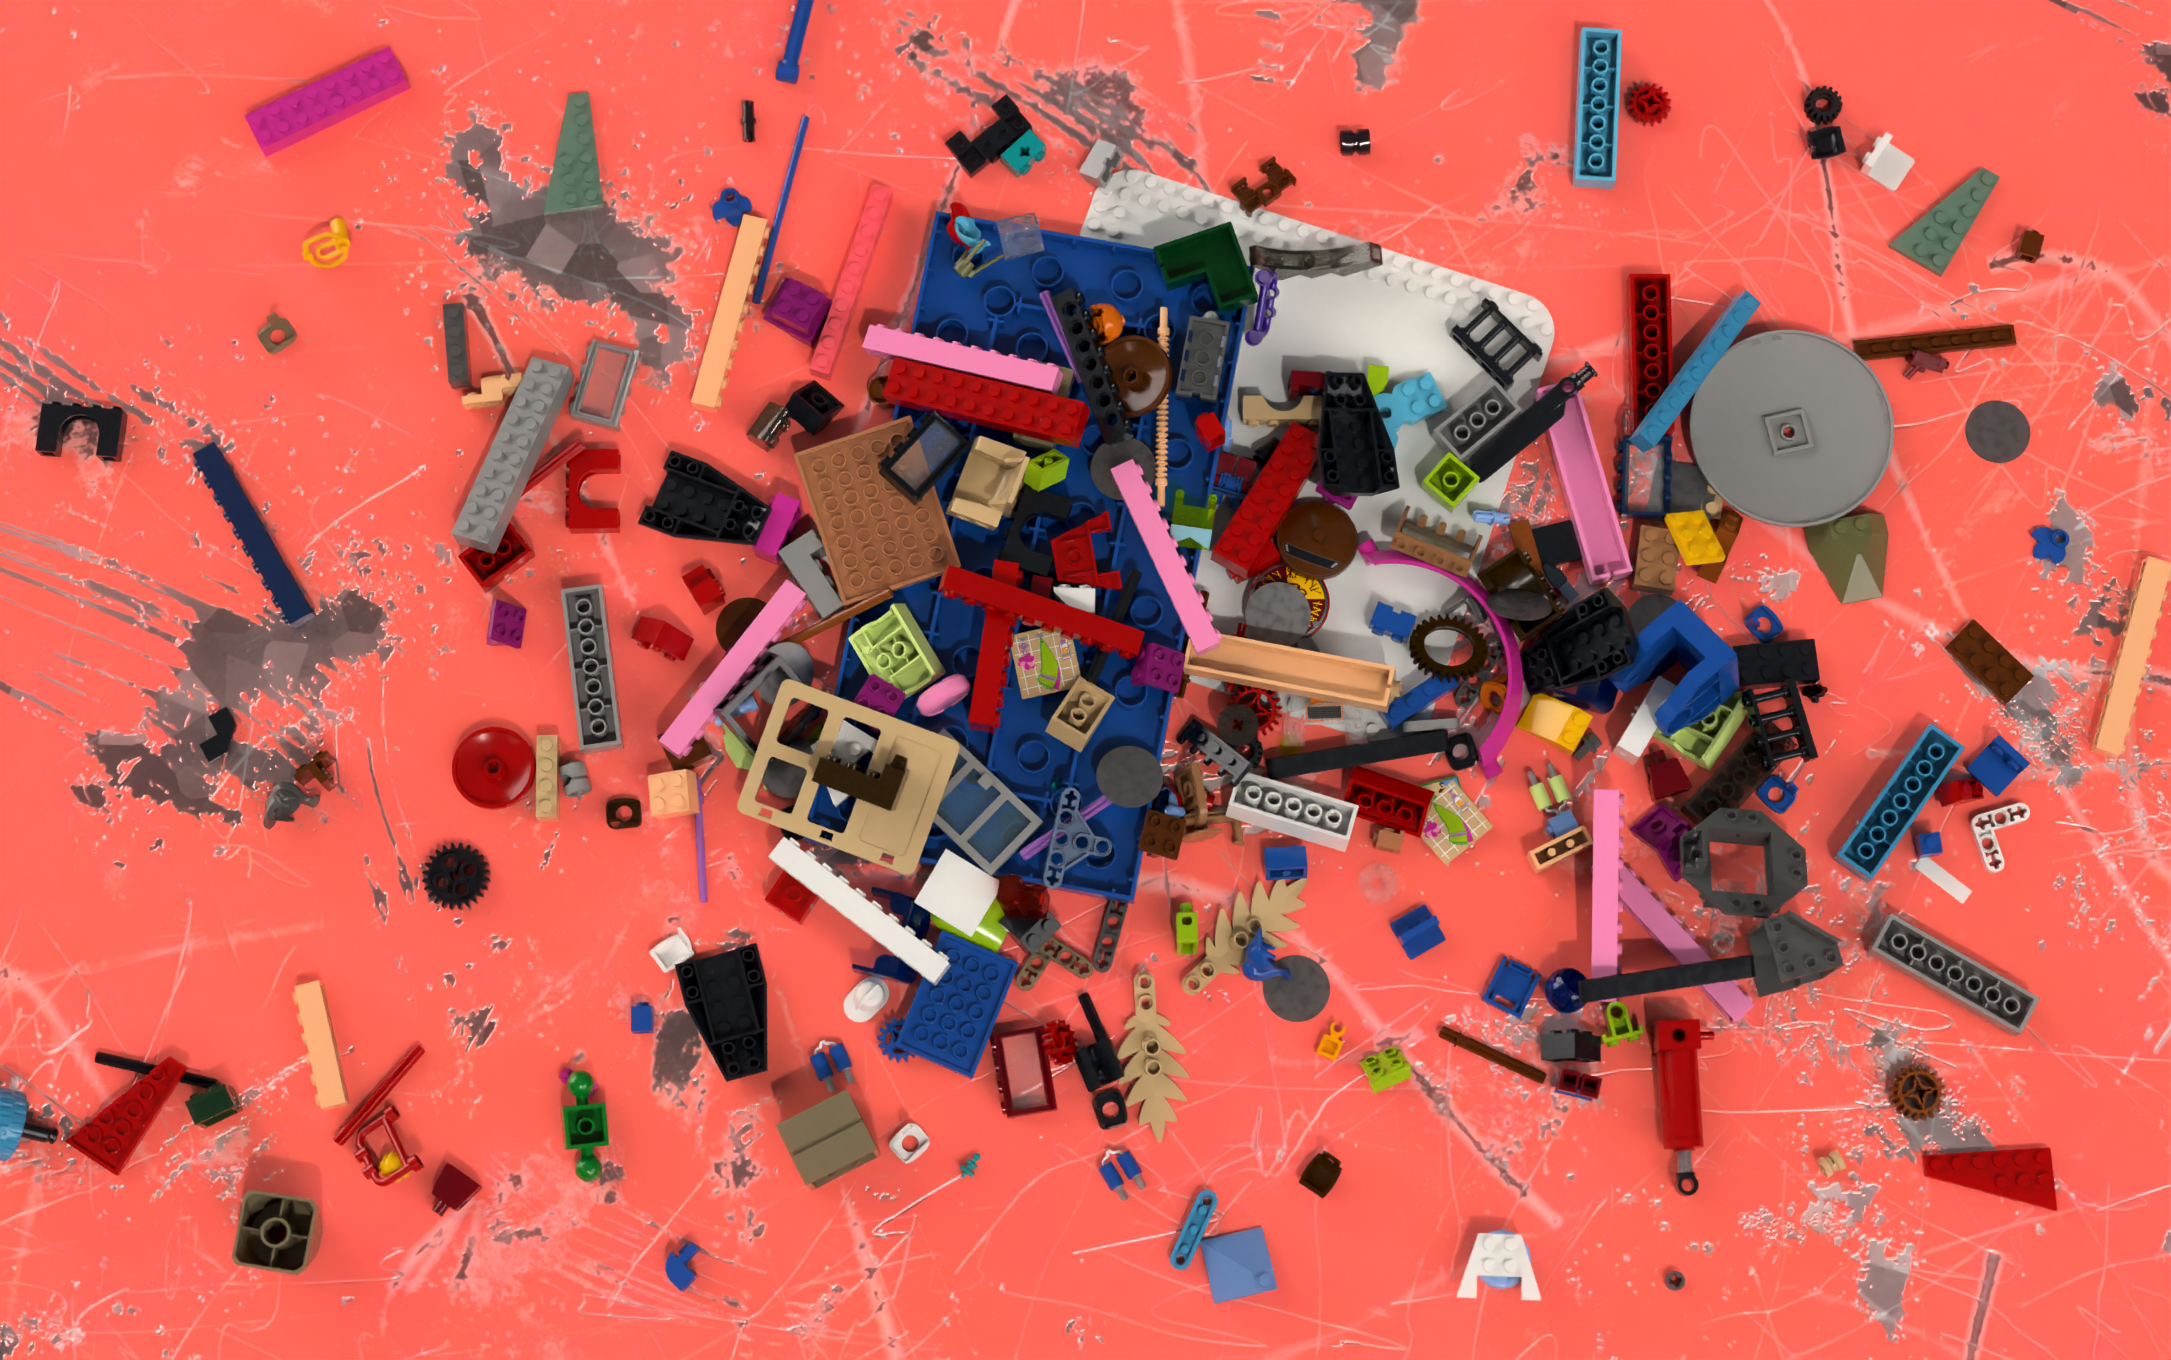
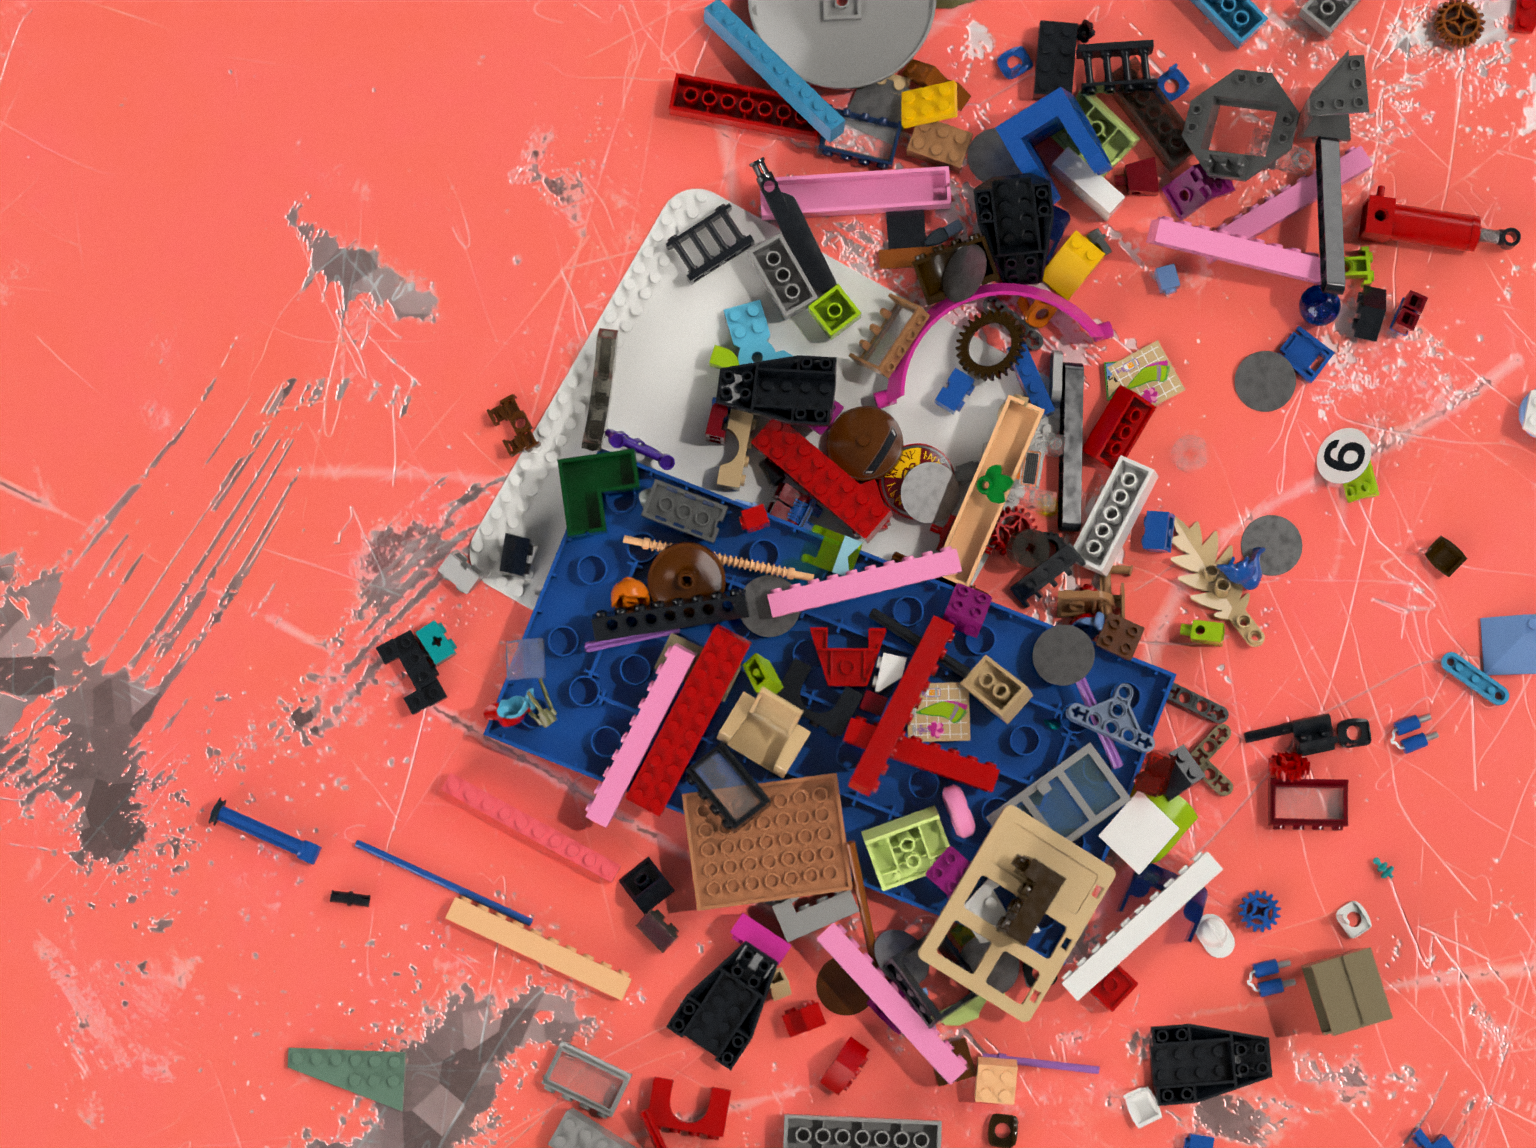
camera: 75 degrees left, 5 degrees up
blue plate [712,188,752,227] -> none
magenta piece [763,277,833,348] -> none
dark orange hair [867,375,890,406] -> none
blue plate [894,930,1019,1079] -> none
tan plant [1117,971,1190,1143] -> none
light orange plate [1316,1022,1346,1062] -> none
black wheel [1340,129,1371,156] -> none
nougat brick [1372,828,1405,854] -> none
blue bracket [1390,904,1446,960] -> none
reddish brown axle [1439,1026,1547,1084] -> none
dark grey piece [1444,596,1487,624] -> none
black piece [1445,732,1479,771] -> none
light blue axle [1471,509,1511,526] -> none
light nougat brick [1526,825,1593,874] -> none
yellowish green piece [1527,763,1572,815] -> none
medium azure brick [1572,27,1622,189] -> none
red gear [1627,83,1671,127] -> none
tan wheel [1816,1149,1846,1178] -> none
none -> black slope [499,533,534,579]
none -> tan brick [769,967,792,1001]
none -> green plate [977,465,1014,503]
none -> flat silver sticker [1235,351,1296,412]
none -> white sticker [1317,428,1372,484]

